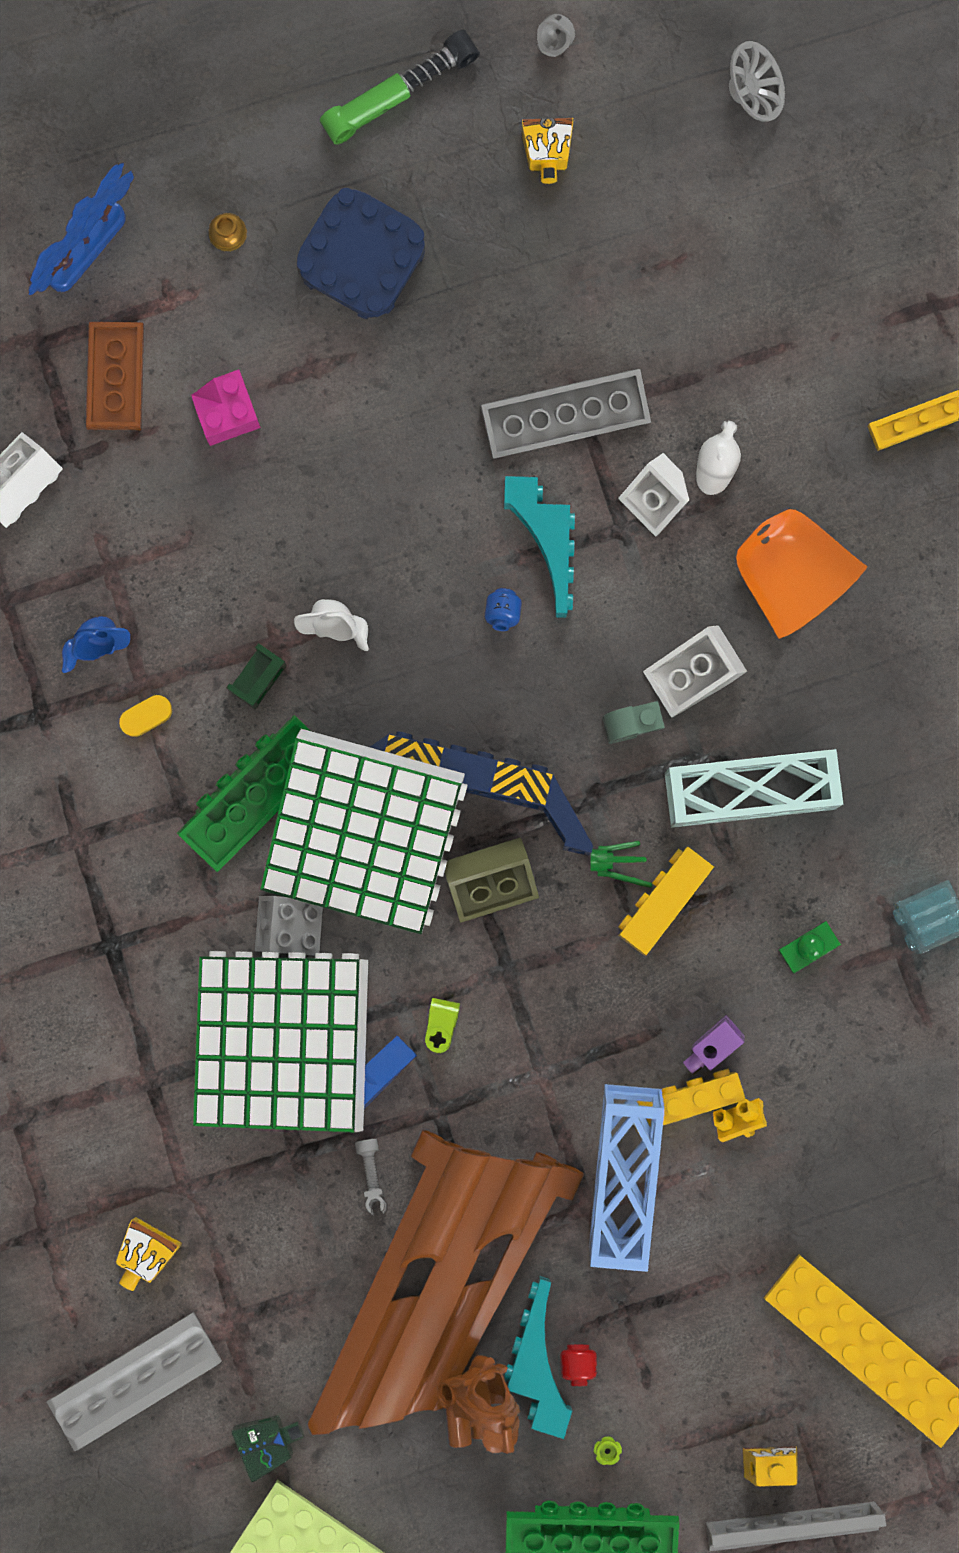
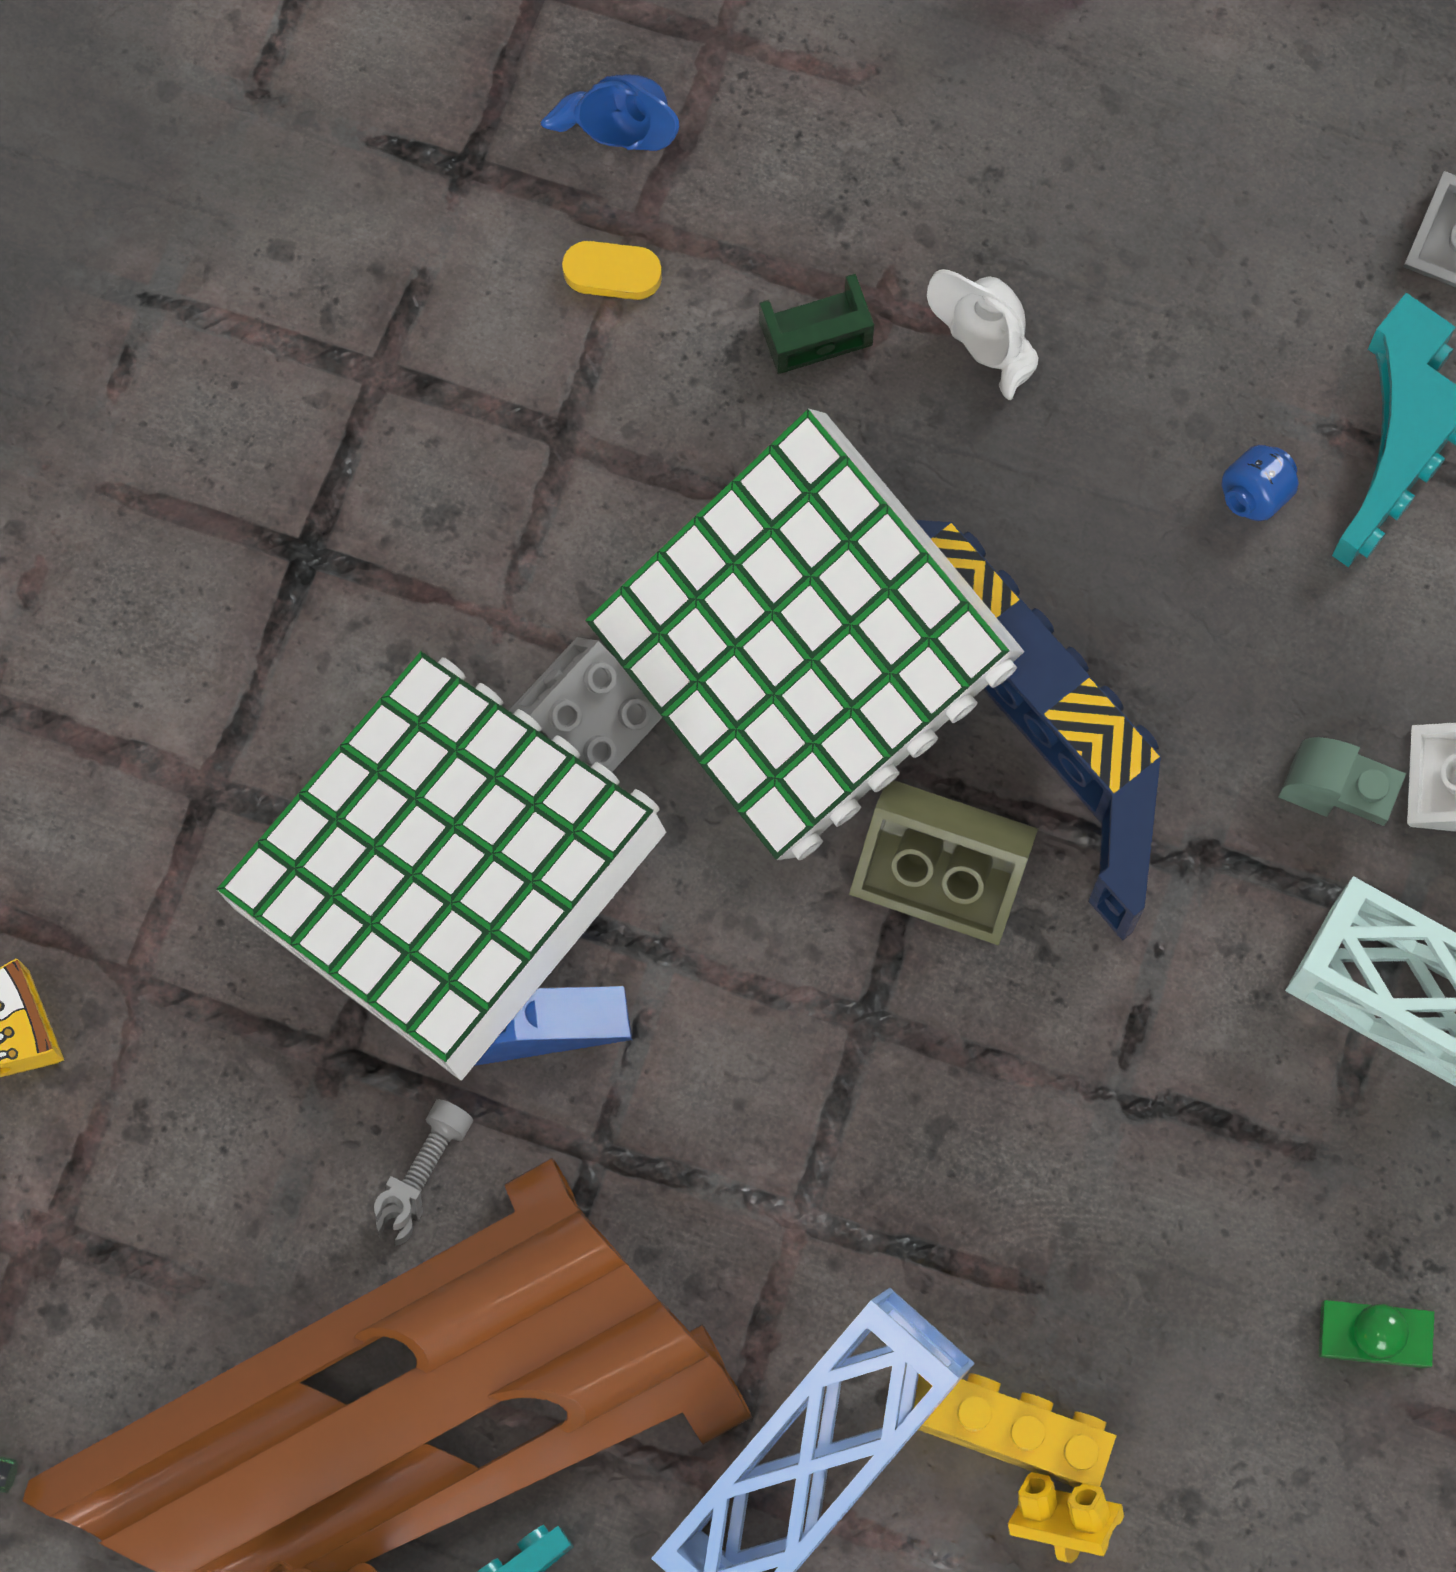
camera: 40 degrees right, 10 degrees down
green plate [177,715,310,872] -> none
lime piece [425,998,460,1053] -> none
green plant [591,841,653,888] -> none
yellow brick [618,846,714,956] -> none
medium lavender torso [683,1015,745,1075] -> none

